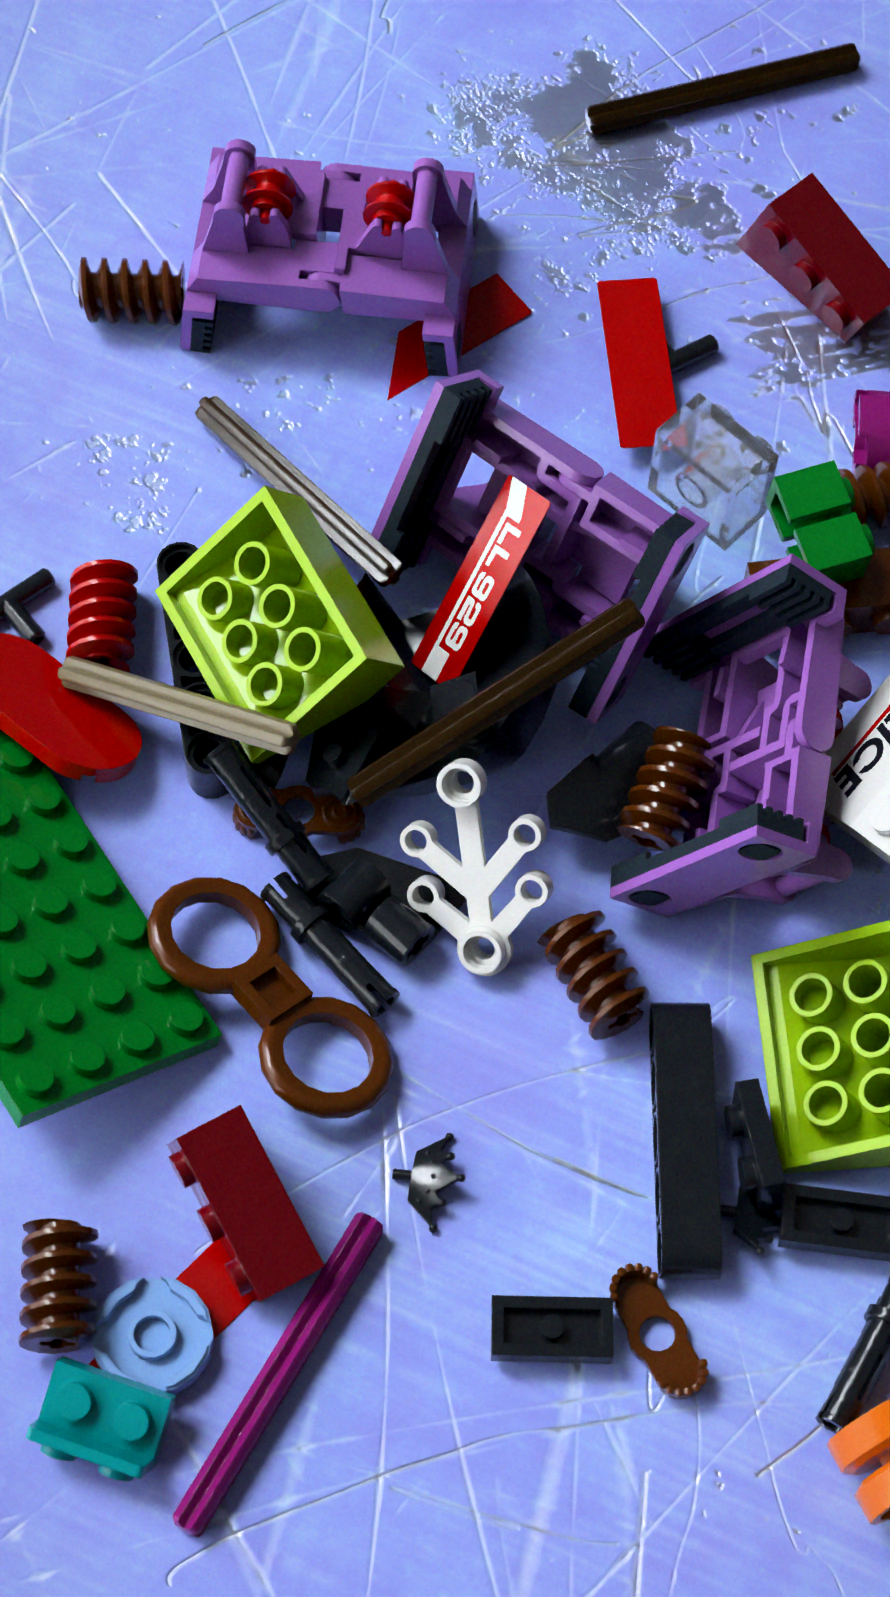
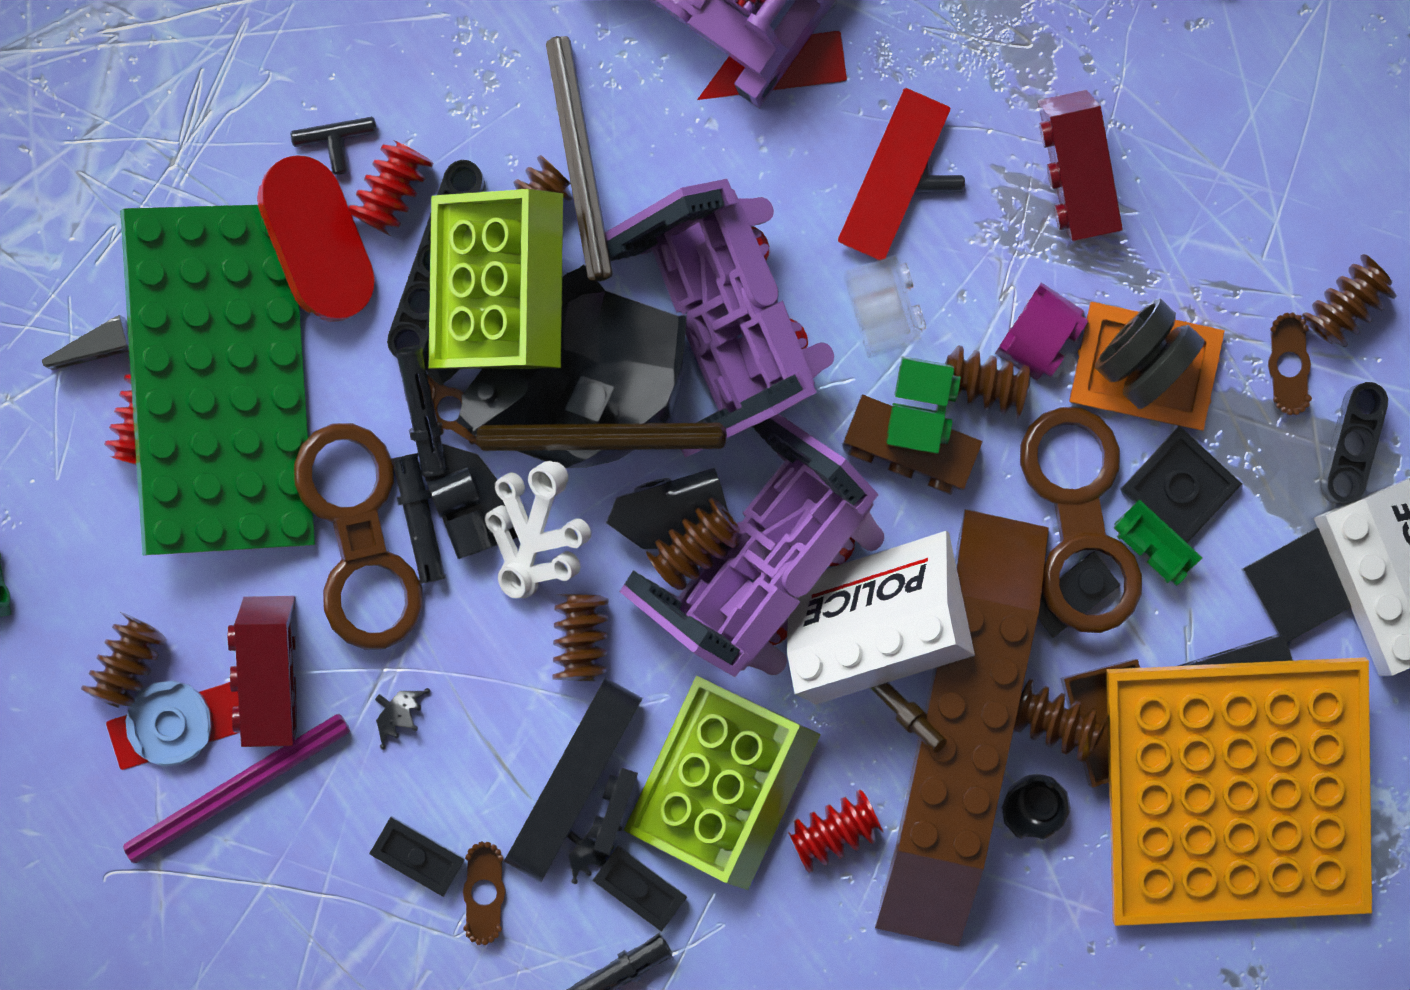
camera: 30 degrees right, 25 degrees up
teal bracket [26,1356,177,1482] -> none
dark tan axle [58,656,301,755] -> none
sticker [412,475,551,683] -> none

